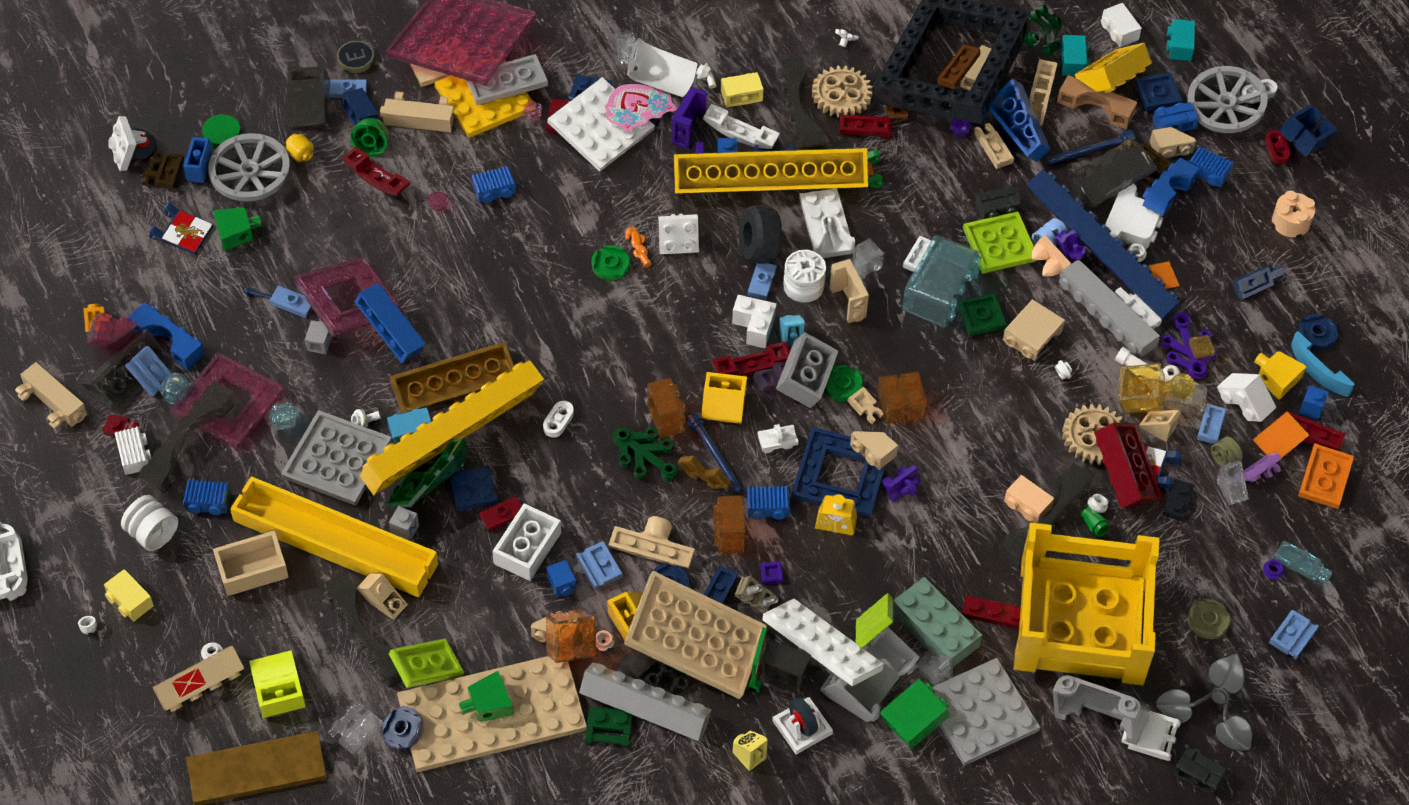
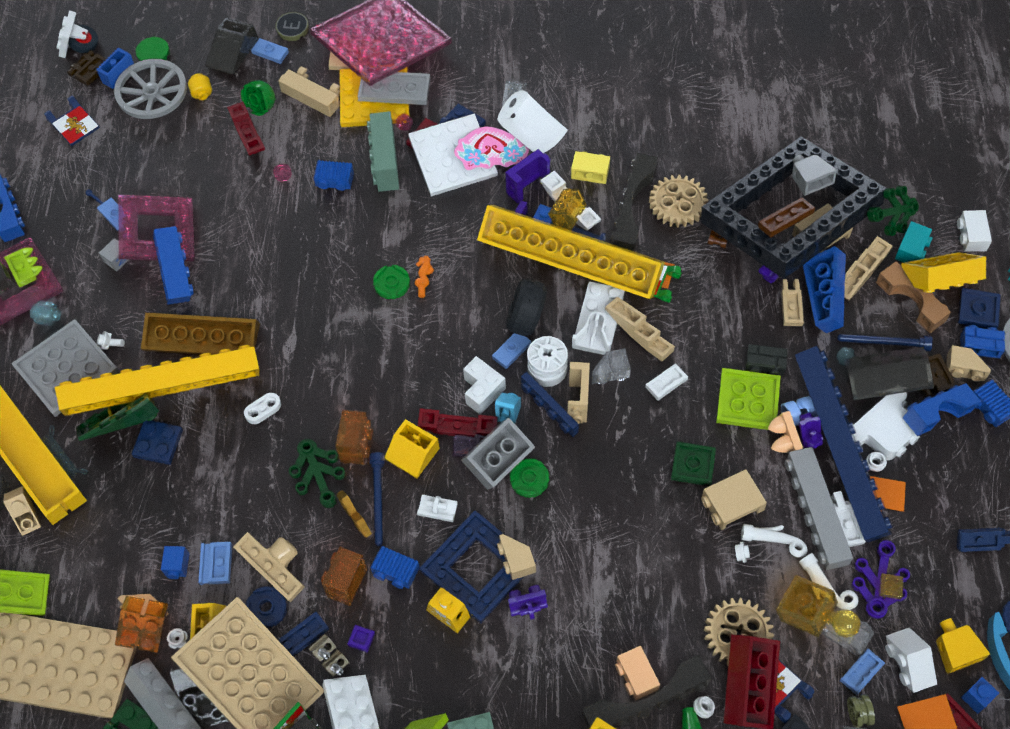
camera: 30 degrees right, 5 degrees up
green torso [213,207,262,251] -> none
dark blue hinge [342,88,378,126] -> none
dark azure brick [387,407,431,444] -> none
light grey brick [389,506,419,541] -> none
green torso [458,671,513,722] -> none
dark red plate [479,496,522,532] -> none
white brick [492,503,561,581] -> none
white plate [658,213,699,254] -> none
white plate [696,63,716,89] -> none
white plant [835,29,859,47] -> none
dark red plate [840,115,893,139] -> none
tan plate [847,387,883,424] -> none
clear orange piece [877,371,927,423] -> none
clear light blue windscreen [902,234,982,327] -> none
tan slope [1139,410,1181,442] -> none
none -> lime plate [4,248,43,287]
none -> sand green brick [367,111,399,192]
none -> dark blue plate [521,372,579,437]
none -> clear yellow brick [548,189,587,230]
none -> tan slope [605,297,675,361]
none -> white plant [741,524,808,558]
none -> light grey torso [792,155,836,196]
none -> clear light blue plate [836,347,854,365]

